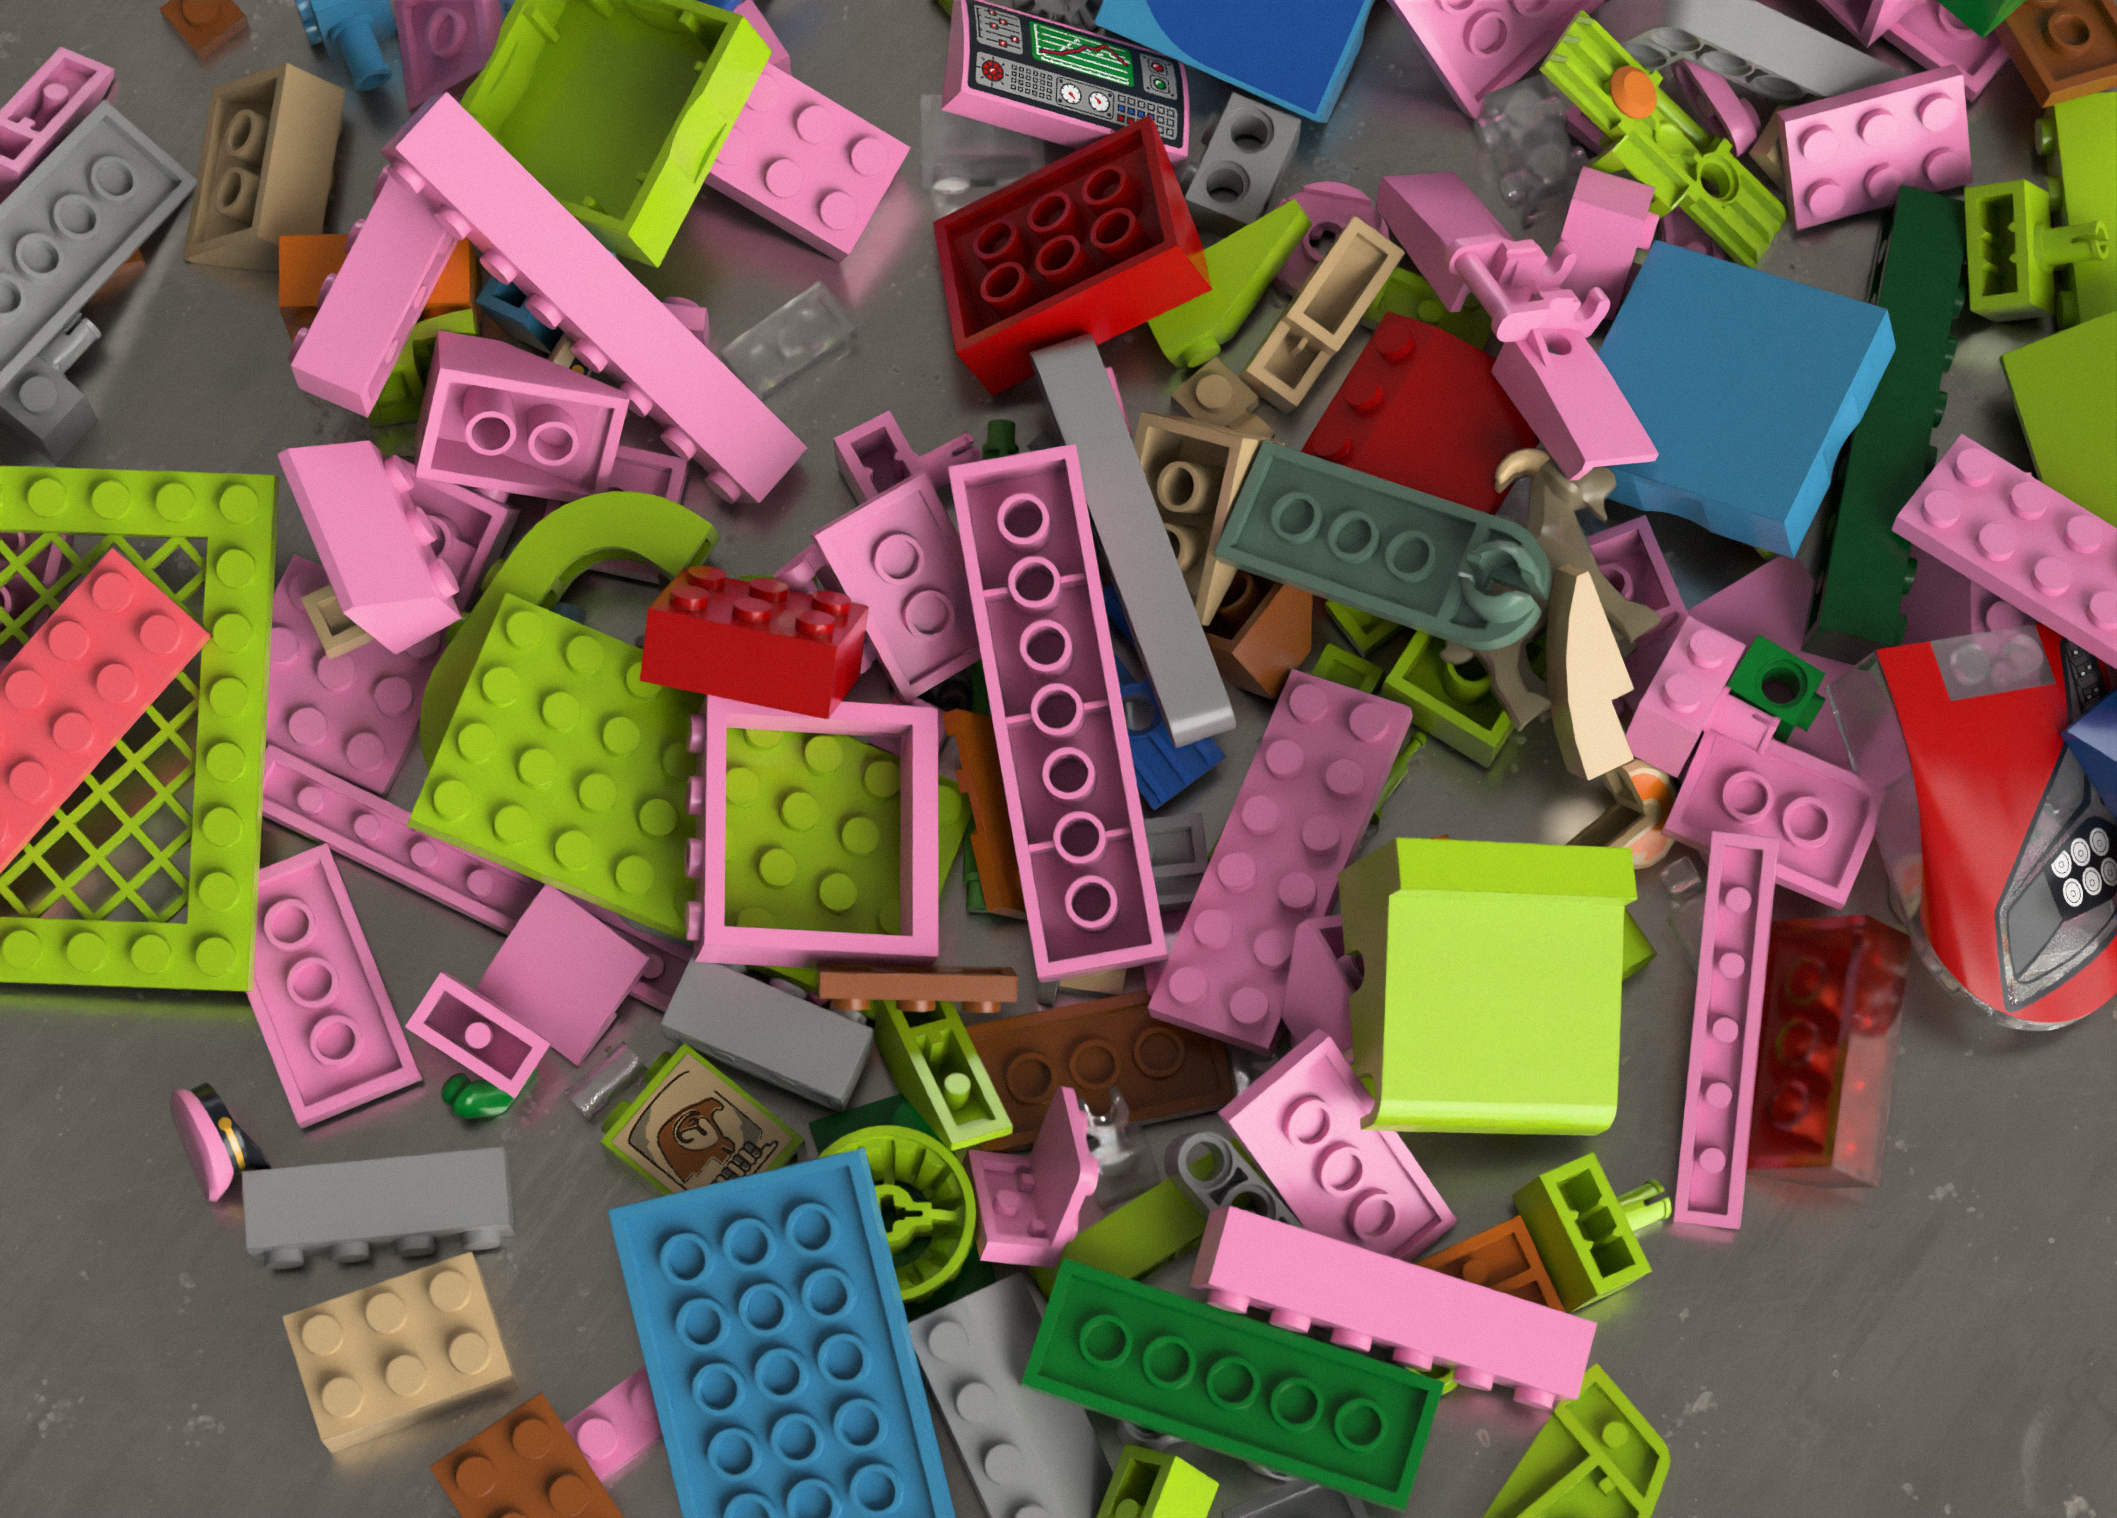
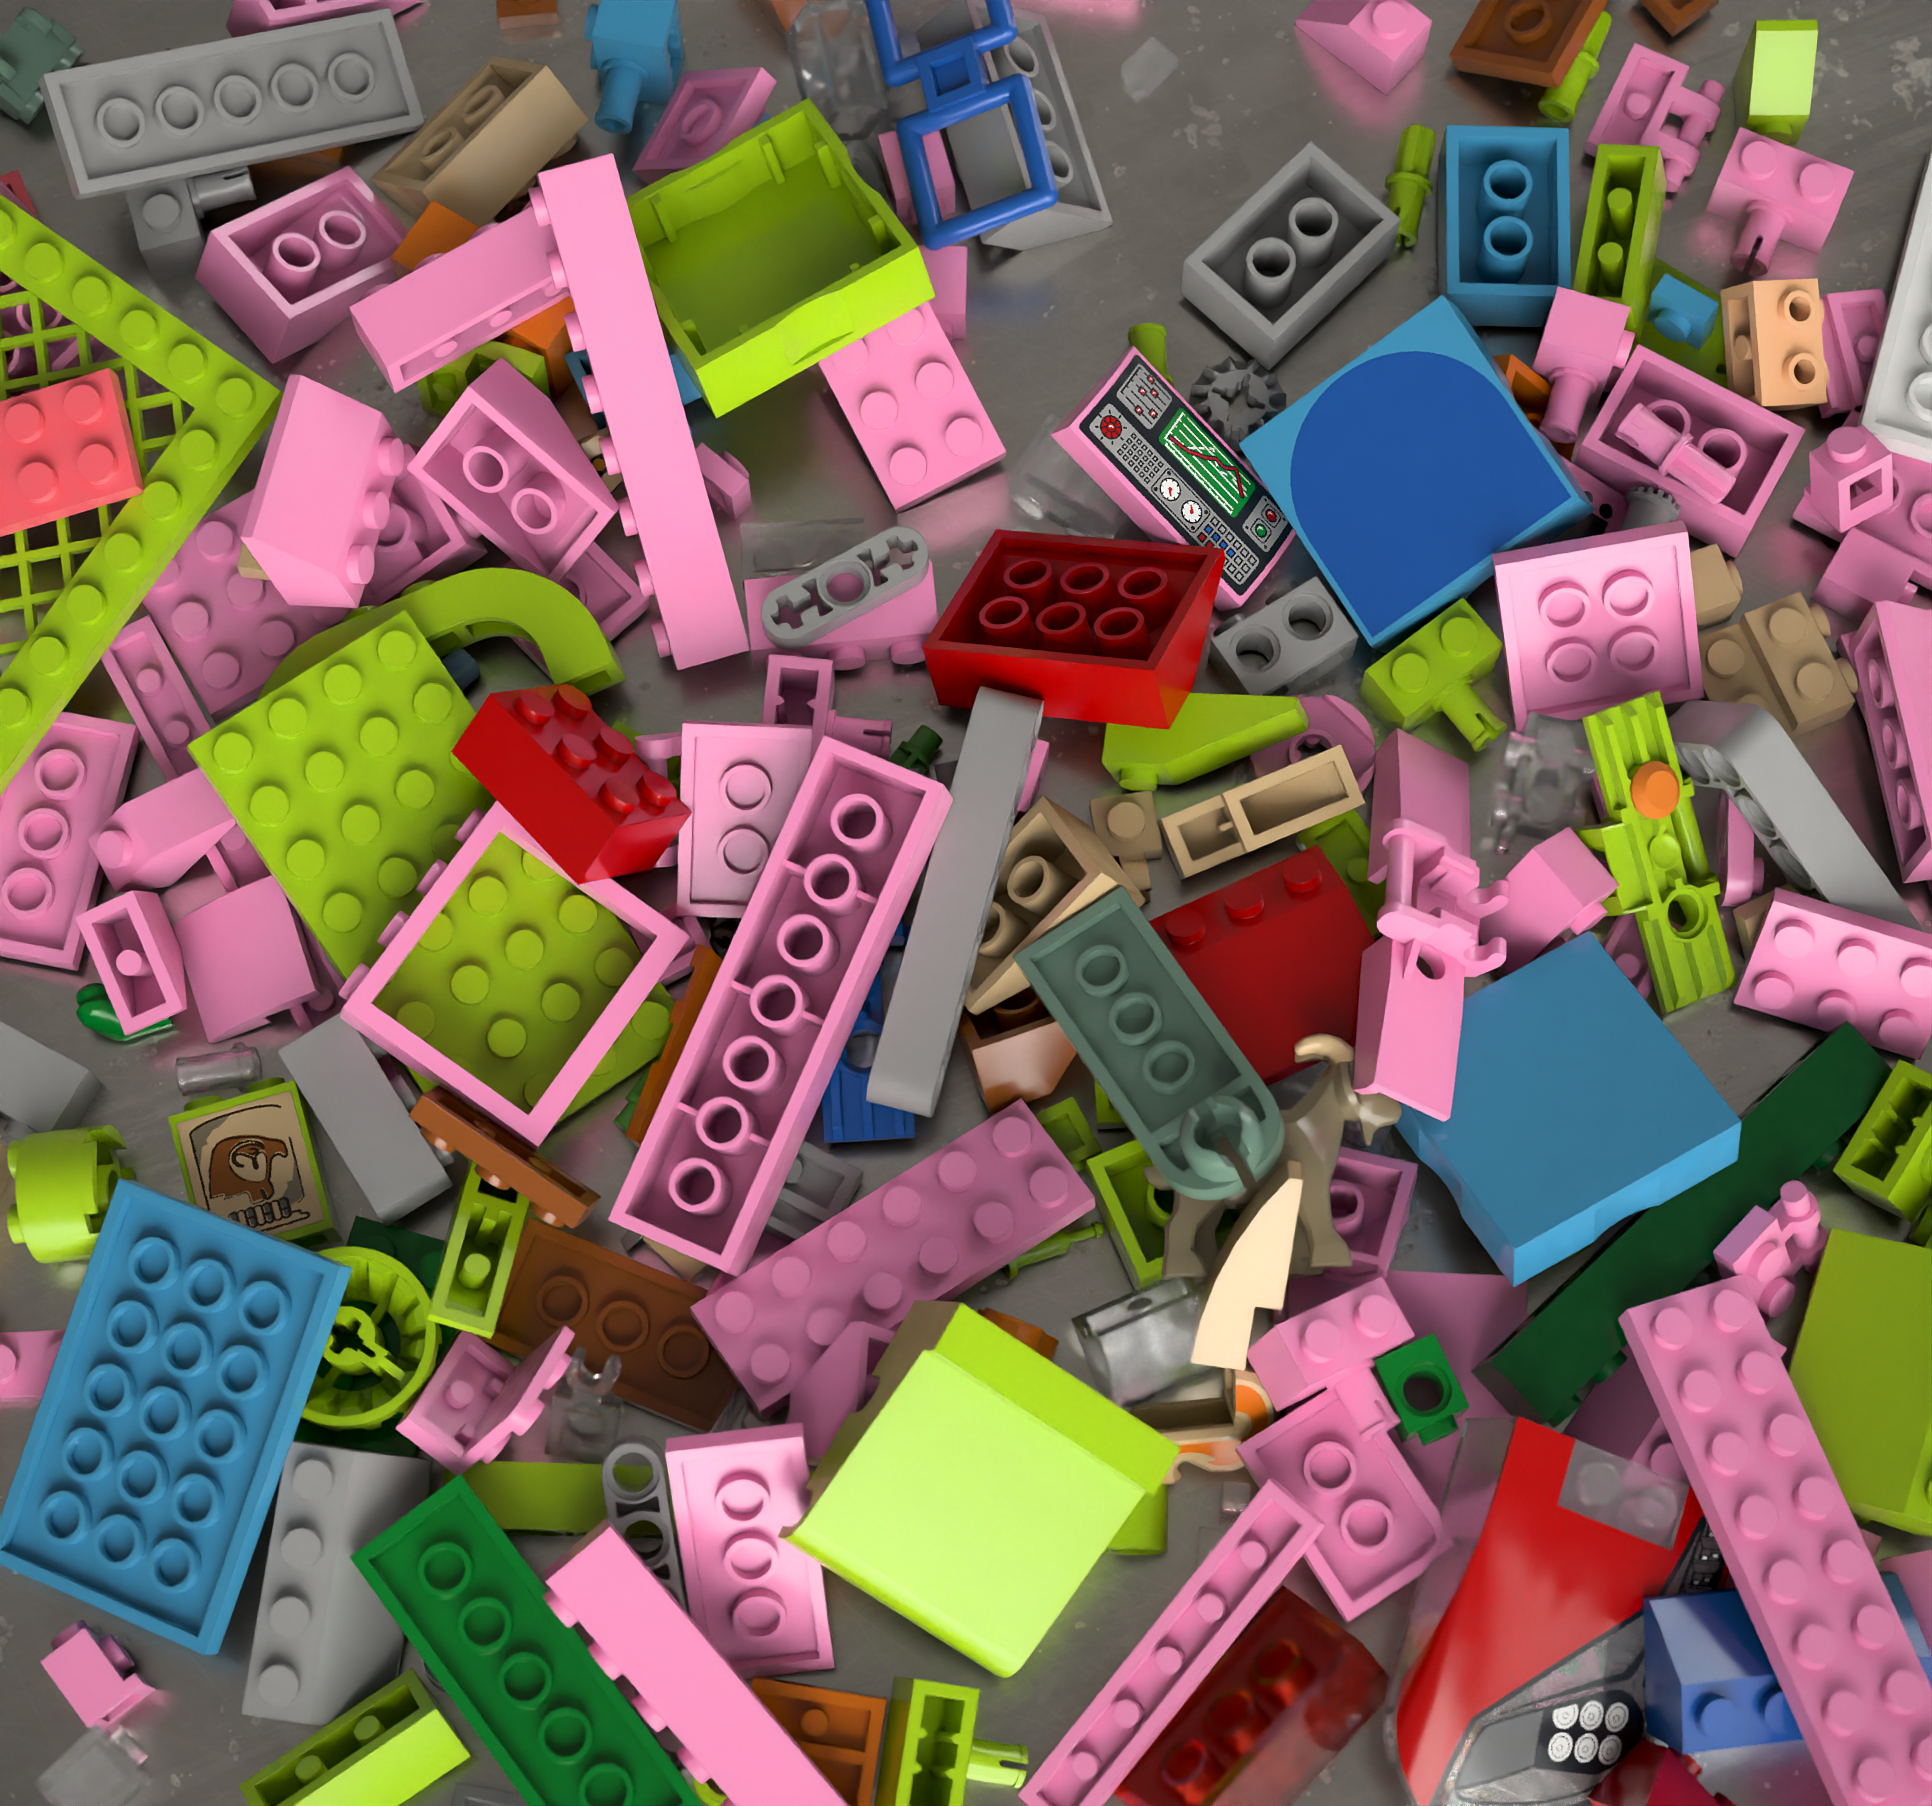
camera: 35 degrees right, 0 degrees up
none -> lime brick [7,1124,135,1264]
none -> bright pink slope [88,767,236,893]
none -> bright pink slope [195,166,409,364]
none -> bright pink brick [744,562,938,673]
none -> light grey beam [761,526,929,650]
none -> clear brick [1071,1277,1216,1407]
none -> lime brick [1358,597,1507,752]
none -> bright pink plate [1713,1181,1827,1324]

